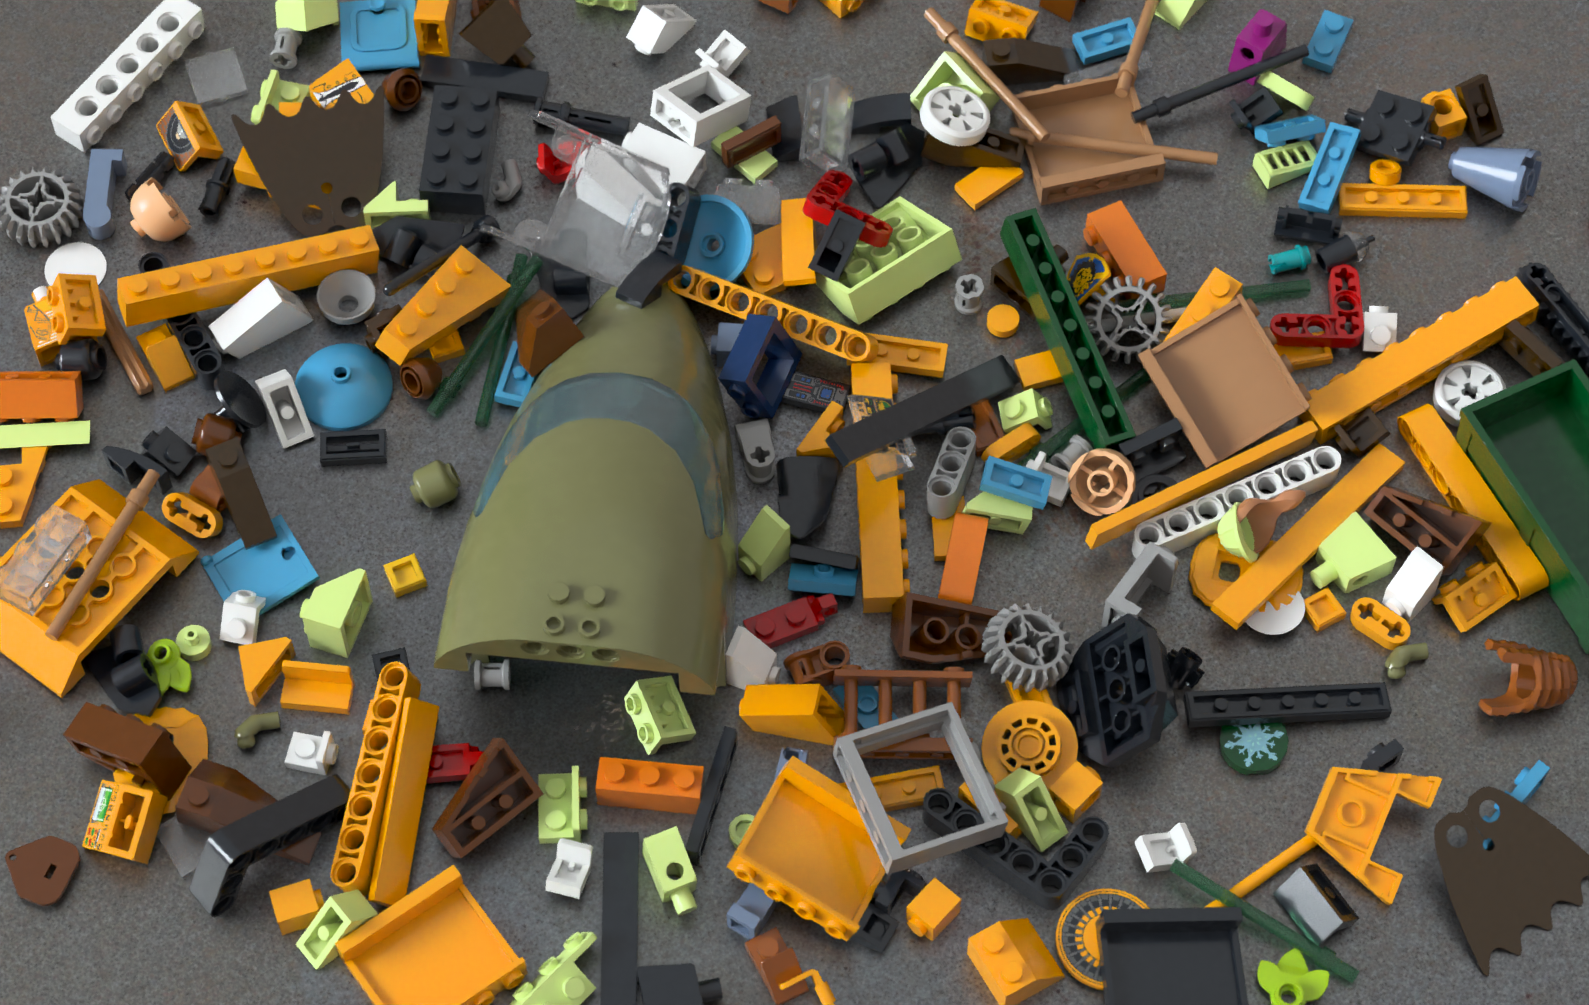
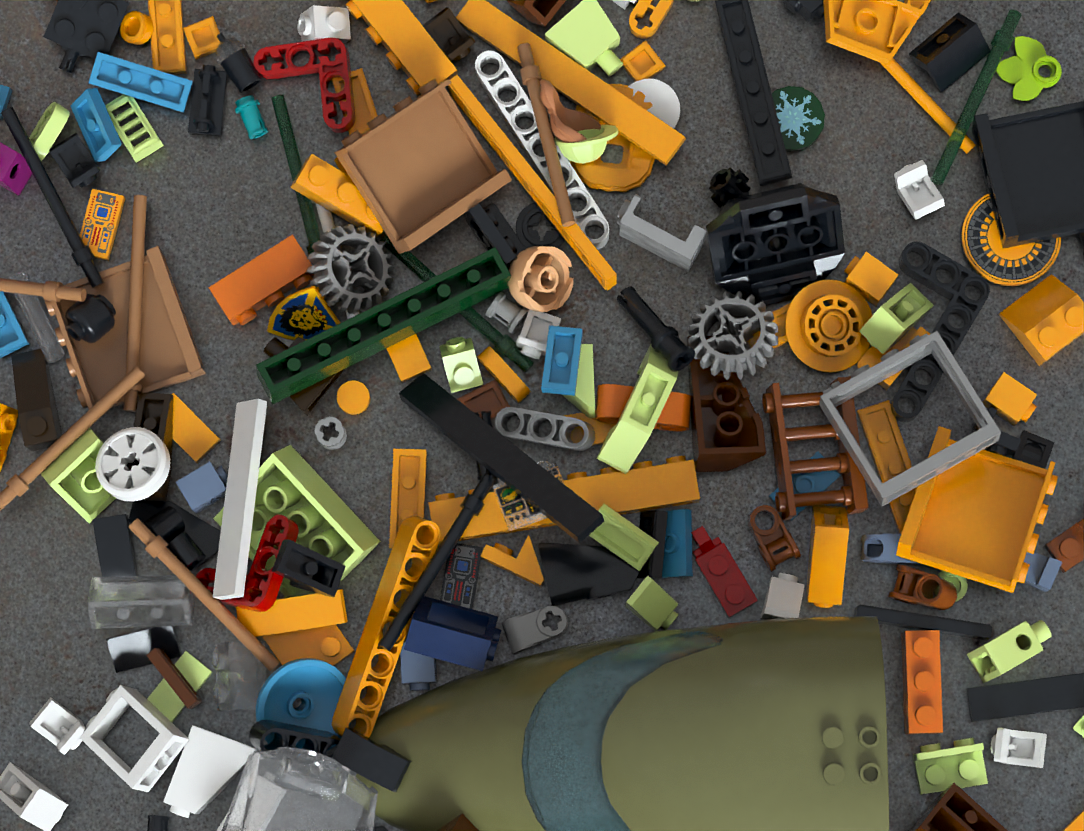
camera: 90 degrees left, 20 degrees up
none -> black head [66,294,116,343]
none -> light orange tile [80,189,125,261]
none -> medium nougat bar [128,518,280,672]
none -> sand blue brick [176,461,228,514]
none -> light orange tile [183,16,224,60]
none -> white tile [213,399,267,600]
none -> black bar [378,473,496,652]
none -> medium nougat bar [517,43,575,227]
none -> yellowish green tile [589,504,659,571]
none -> yellowish green slope [596,344,678,474]
none -> black pin [617,286,695,371]
none -> dark orange piece [888,564,957,610]

